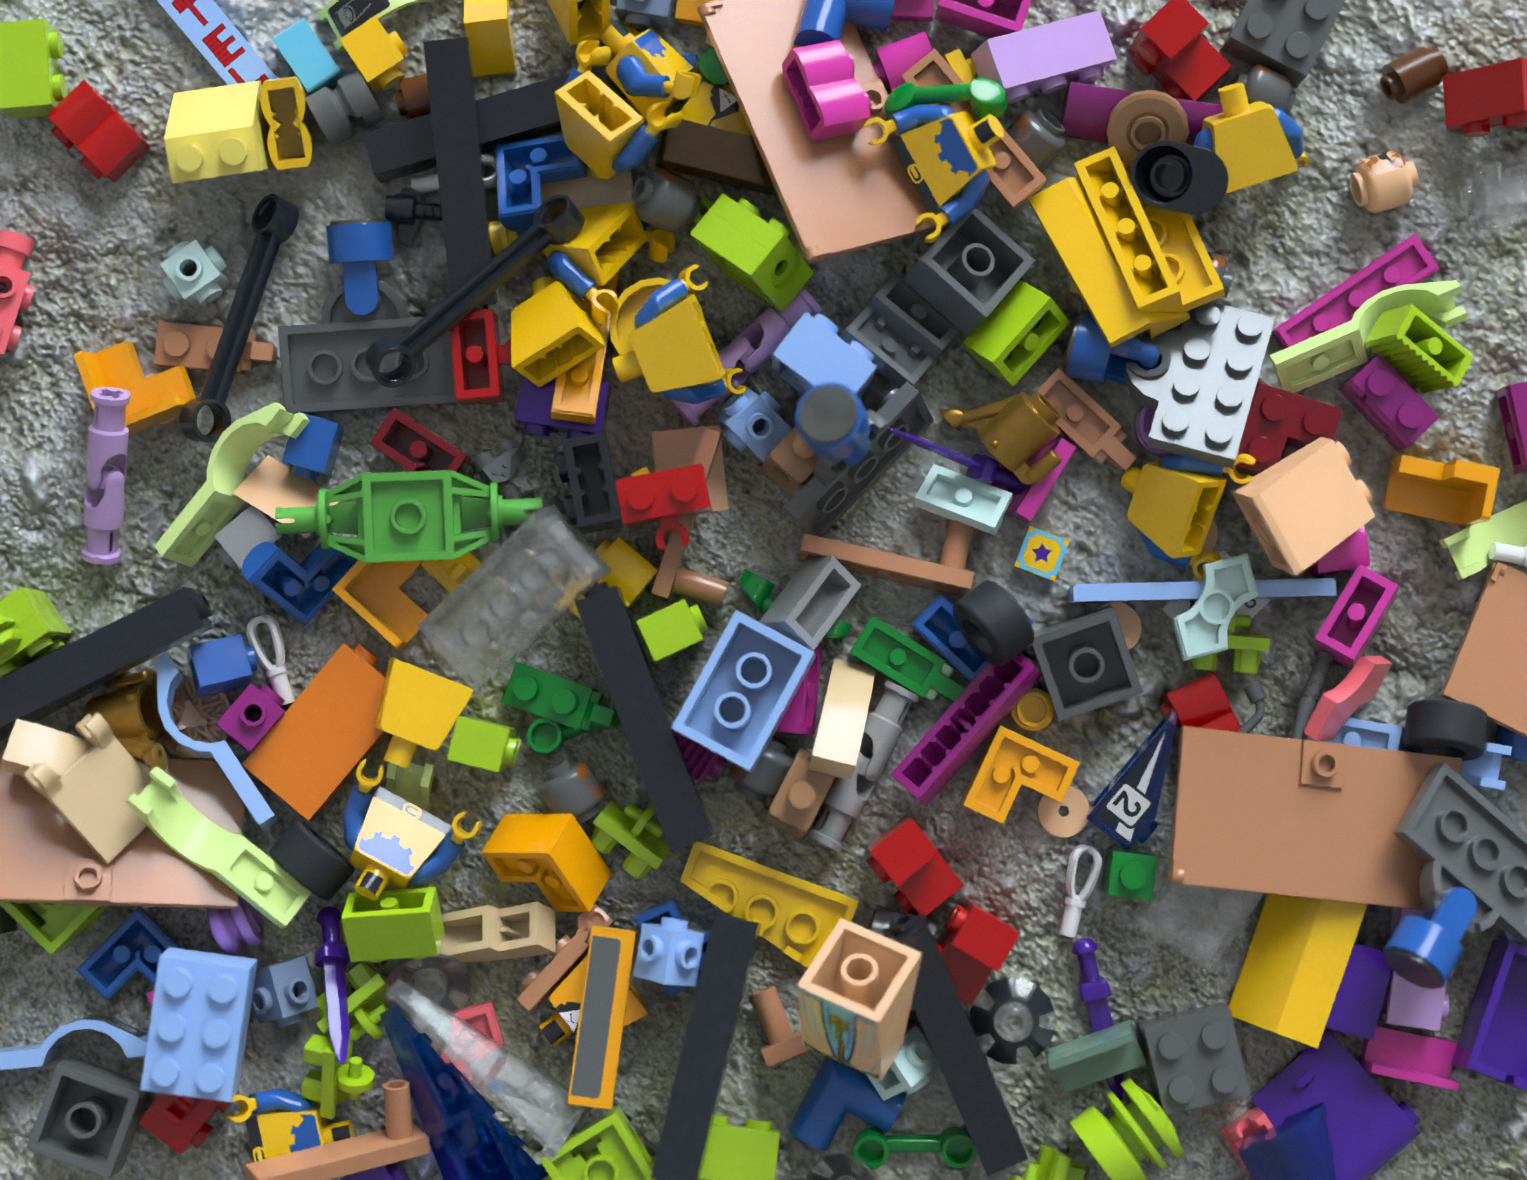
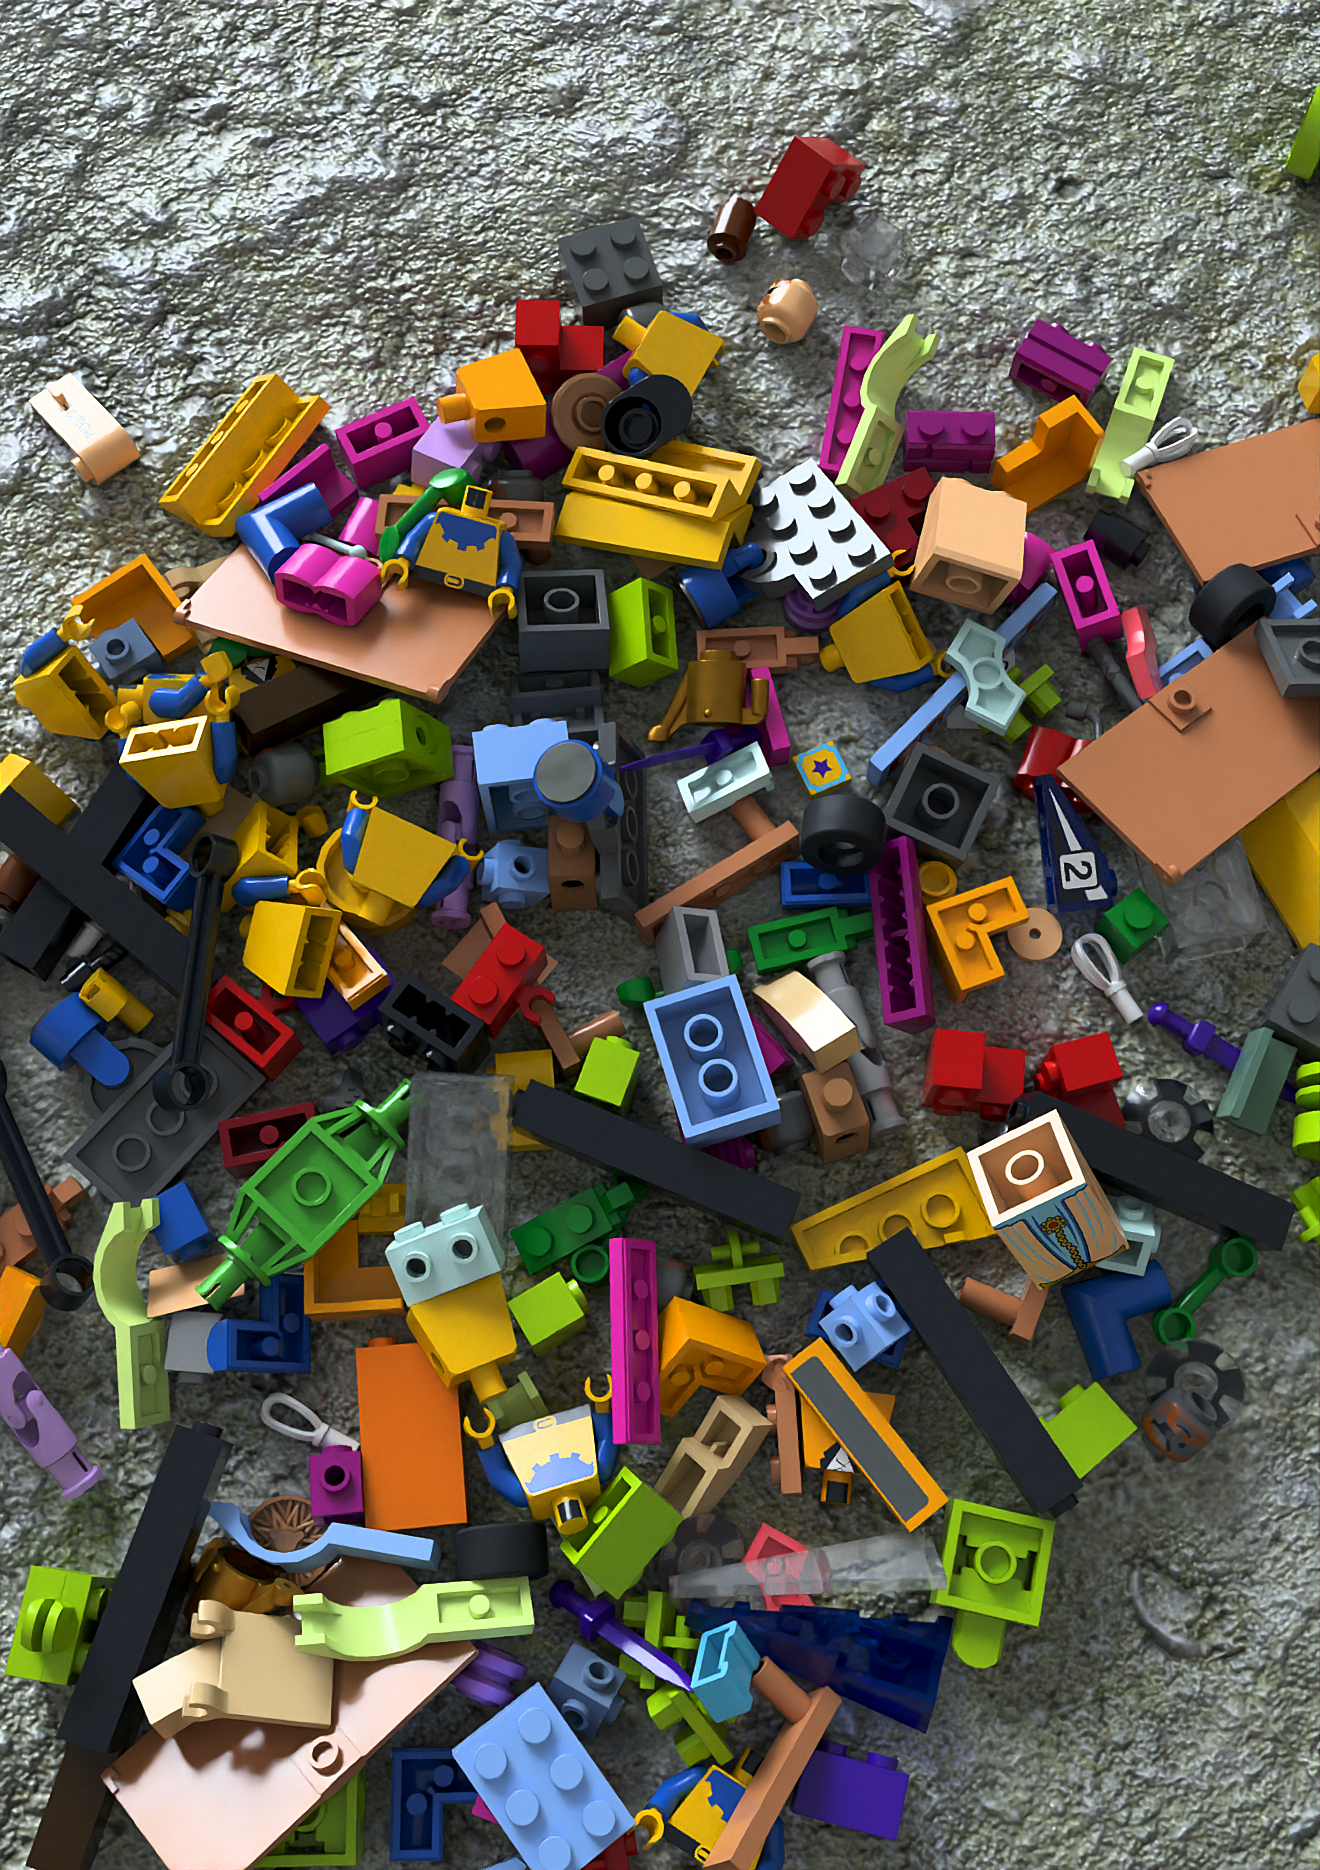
camera: 45 degrees left, 15 degrees down
brick [187,634,257,698] -> none
lime brick [1365,303,1474,394] -> none
none -> yellow piece [78,967,155,1034]
none -> light aqua hinge [300,531,367,559]
none -> light aqua brick [385,1203,506,1307]
none -> light orange torso [436,348,547,443]
none -> dark pink tile [609,1237,661,1445]
none -> medium azure piece [690,1621,760,1723]
none -> black brick [1083,510,1152,571]

